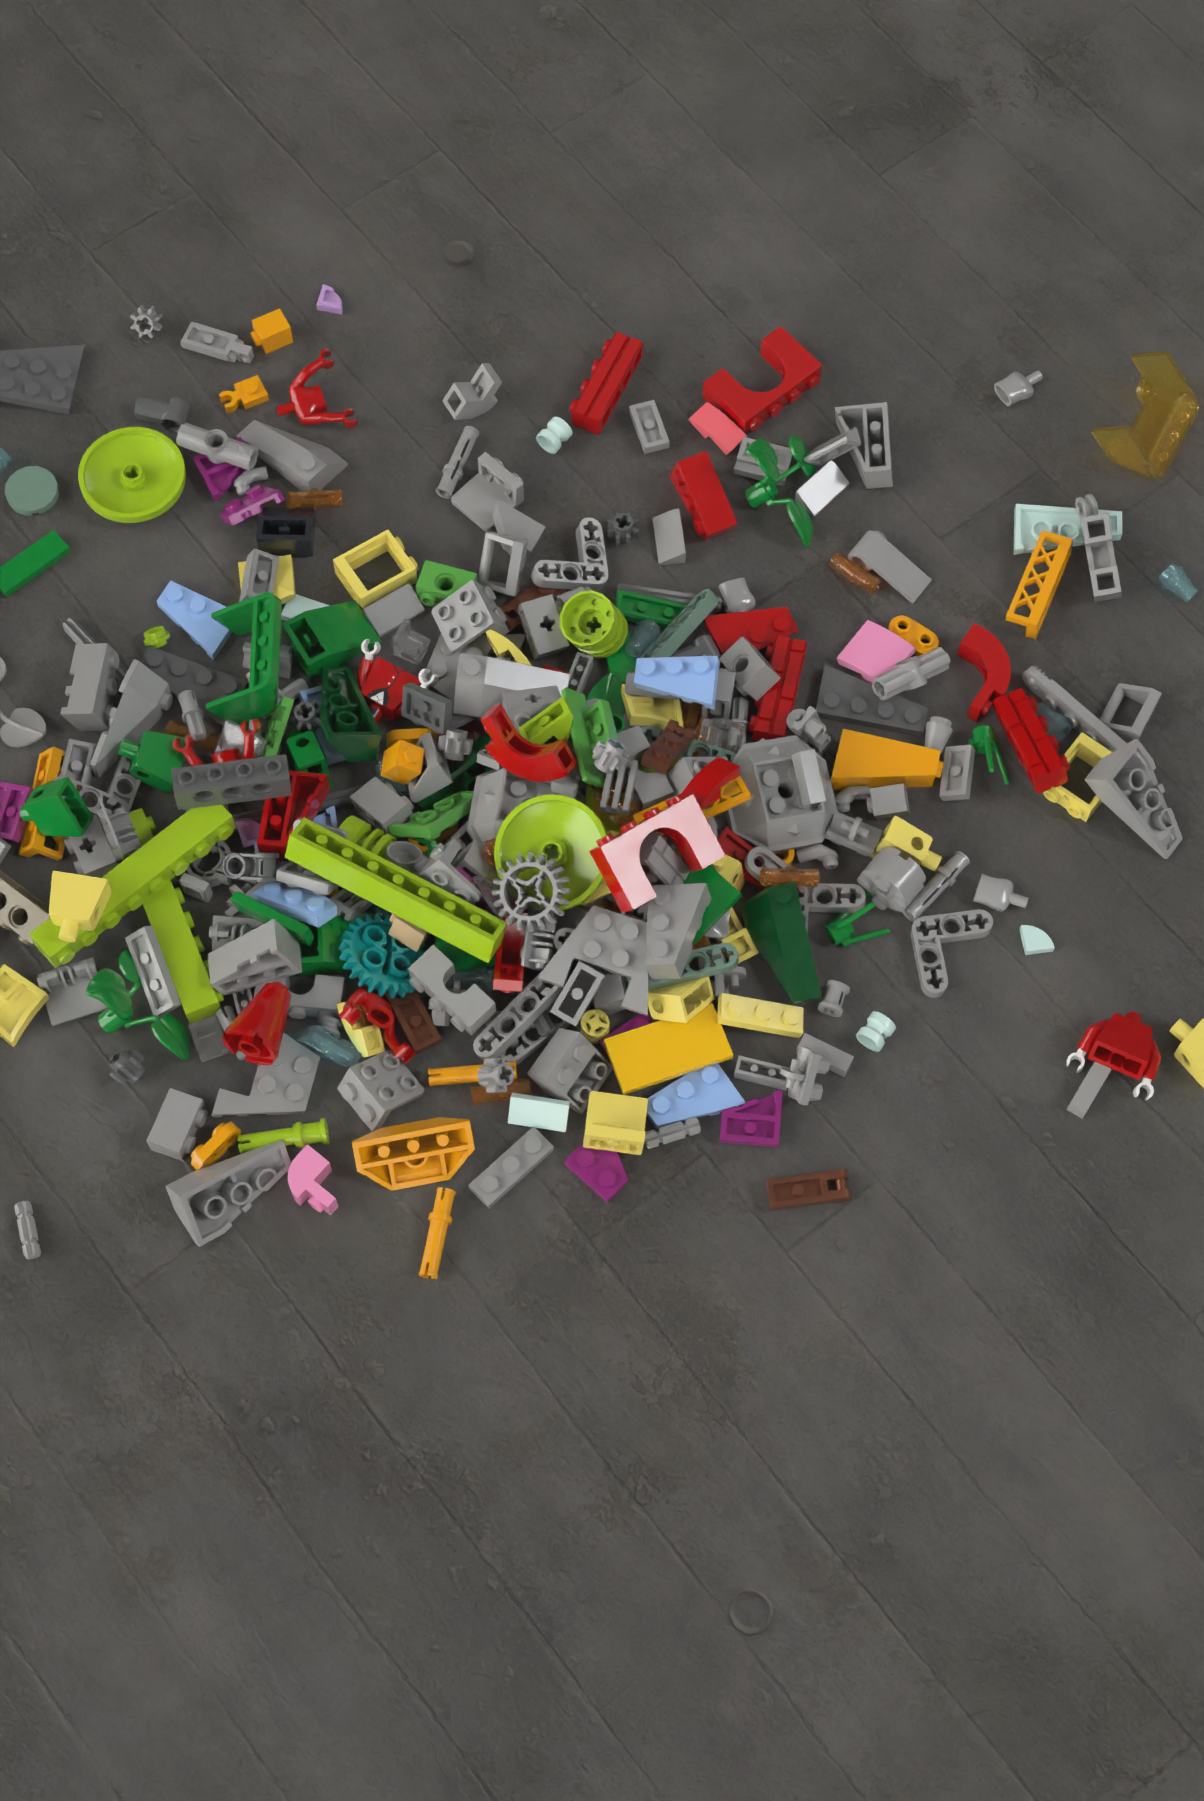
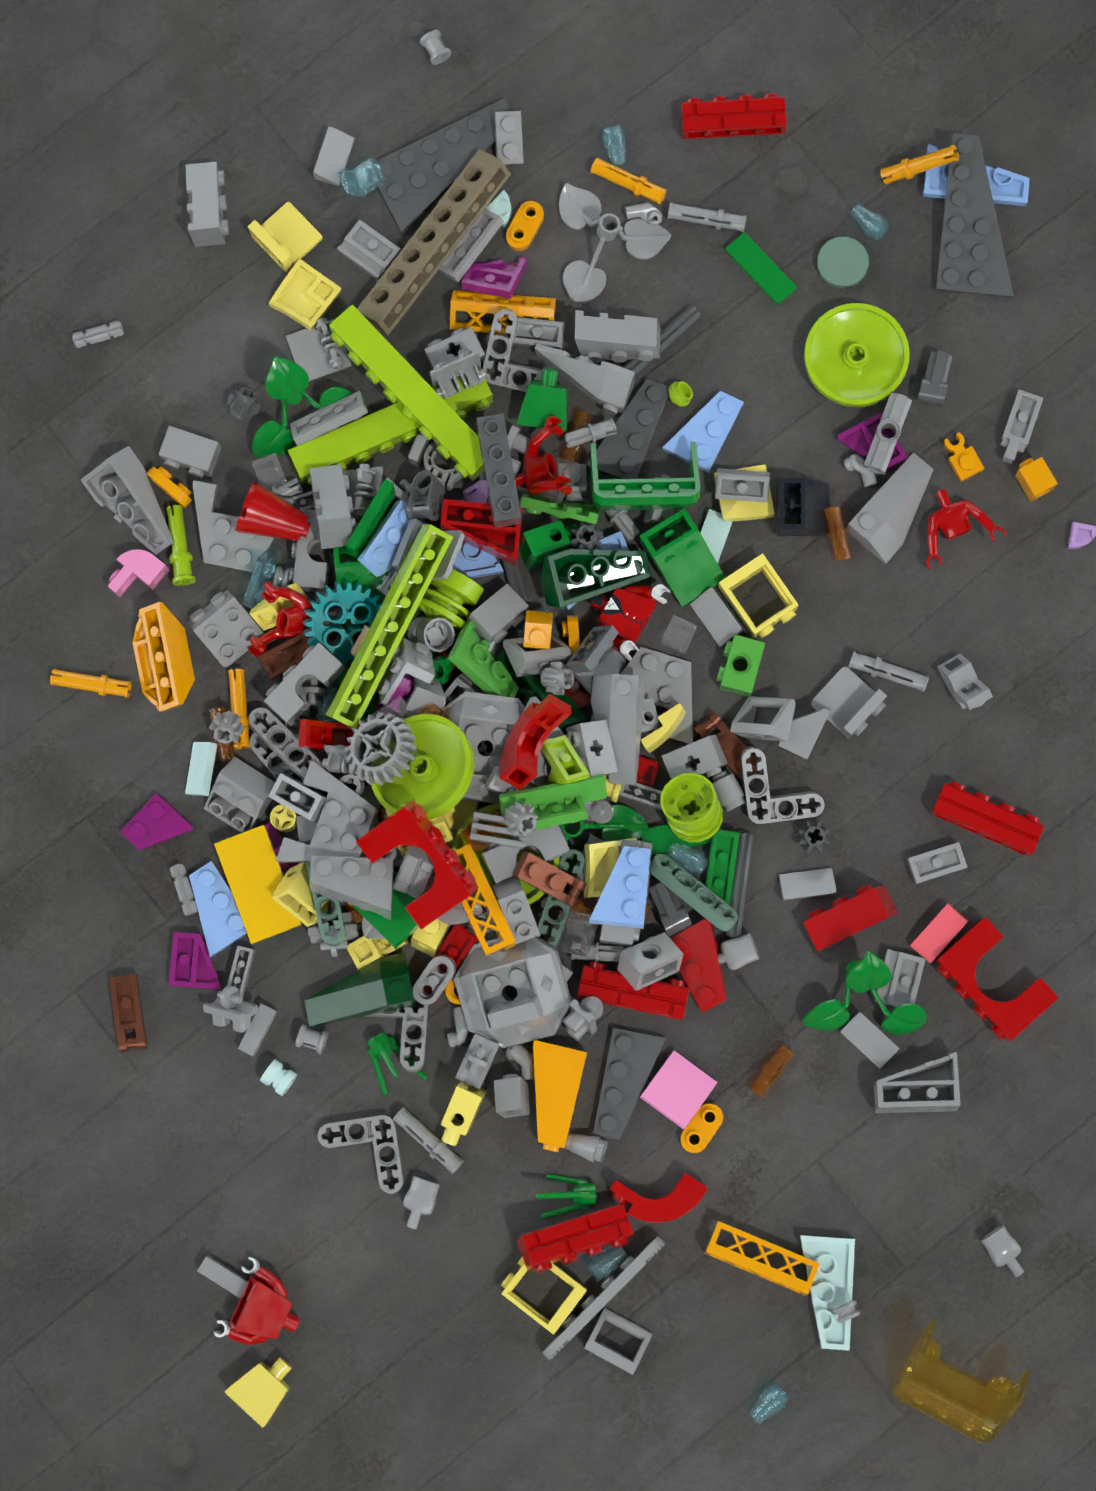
camera: 95 degrees right, 15 degrees up
green torso [20,777,94,837] -> none
light yellow torso [49,871,112,942] -> none
light grey gear [130,305,163,338] -> none
magenta wing [219,485,285,526] -> none
light grey bracket [431,579,509,652] -> none
light grey plate [469,1126,554,1209] -> none
light aqua wheel [536,417,572,454] -> none
light yellow bracket [583,1091,648,1155] -> none
red slope [681,756,740,810] -> none
light yellow plate [717,993,804,1038] -> none
clear orange pin [760,866,820,887] -> none
light grey slope [804,427,861,466] -> none
light grey door [848,530,932,603] -> none
light grey brick [857,847,926,912] -> none
light grey piece [872,647,951,700] -> none
light grey plate [939,745,975,801] -> none
light aqua tile [1019,925,1055,955] -> none
light grey arch [1081,513,1122,602] -> none
light grey wedge [1084,739,1183,859] -> none

